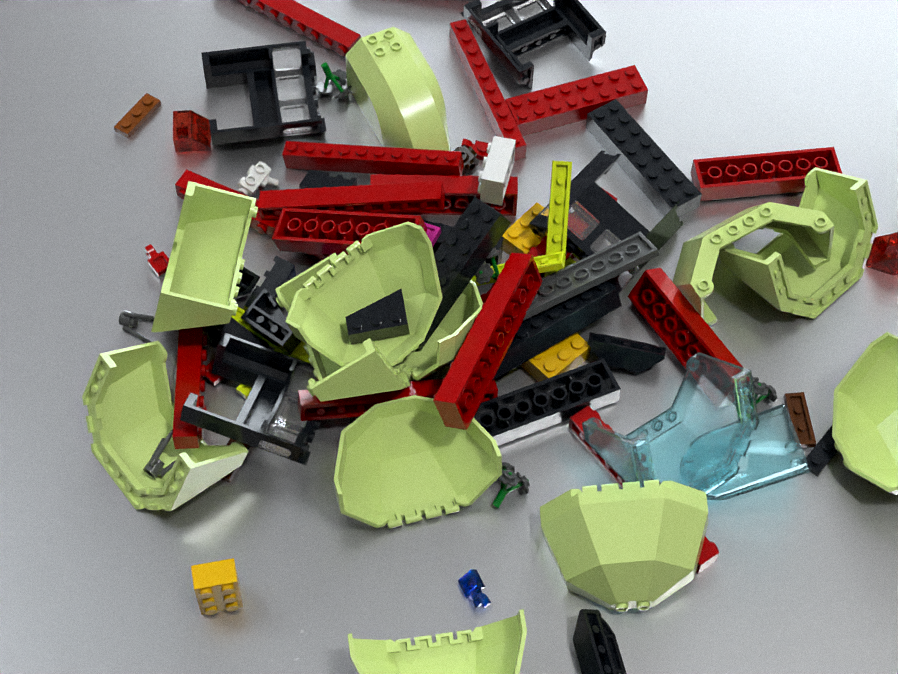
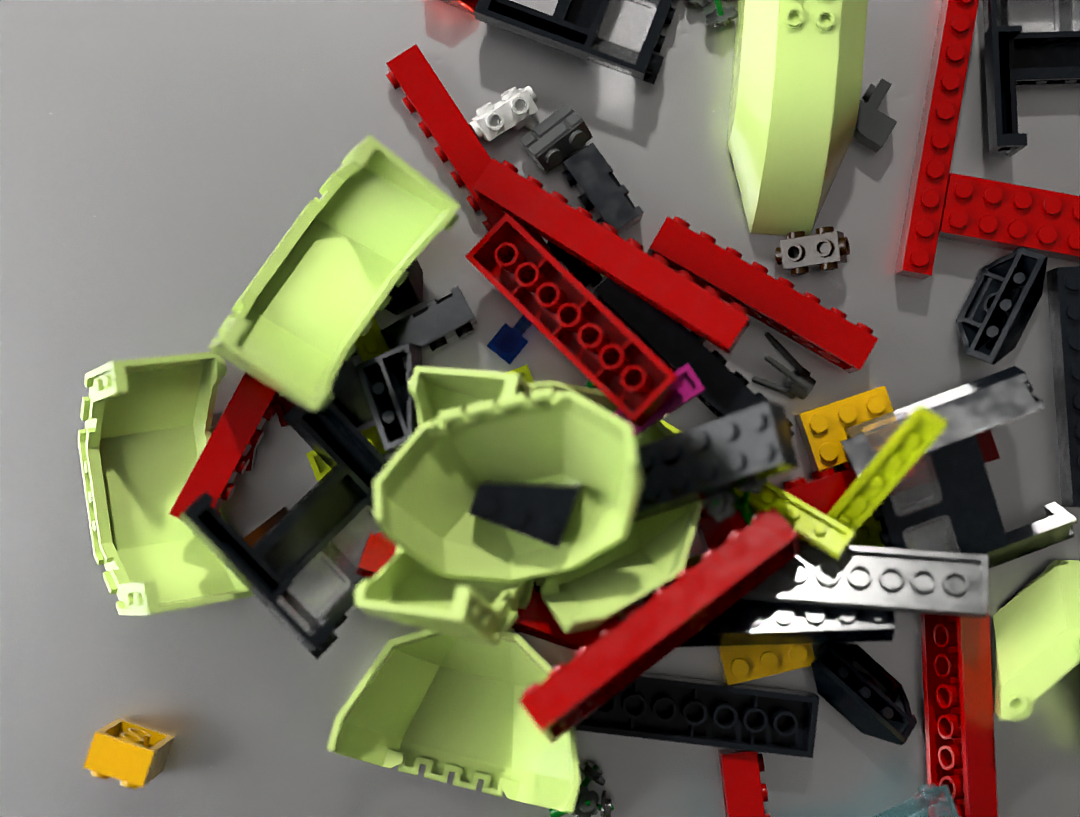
camera: 30 degrees right, 30 degrees up
dark grey plant [119,310,154,343] -> none
dark grey plant [143,430,176,479] -> none
red plate [144,244,169,277] -> none
red brick [282,141,464,176] -> none
red plate [461,138,488,160] -> none
white brick [478,136,516,206] -> none
none -> dark grey brick [520,103,593,173]
none -> dark grey brick [853,78,897,153]
none -> black wedge [956,247,1048,365]

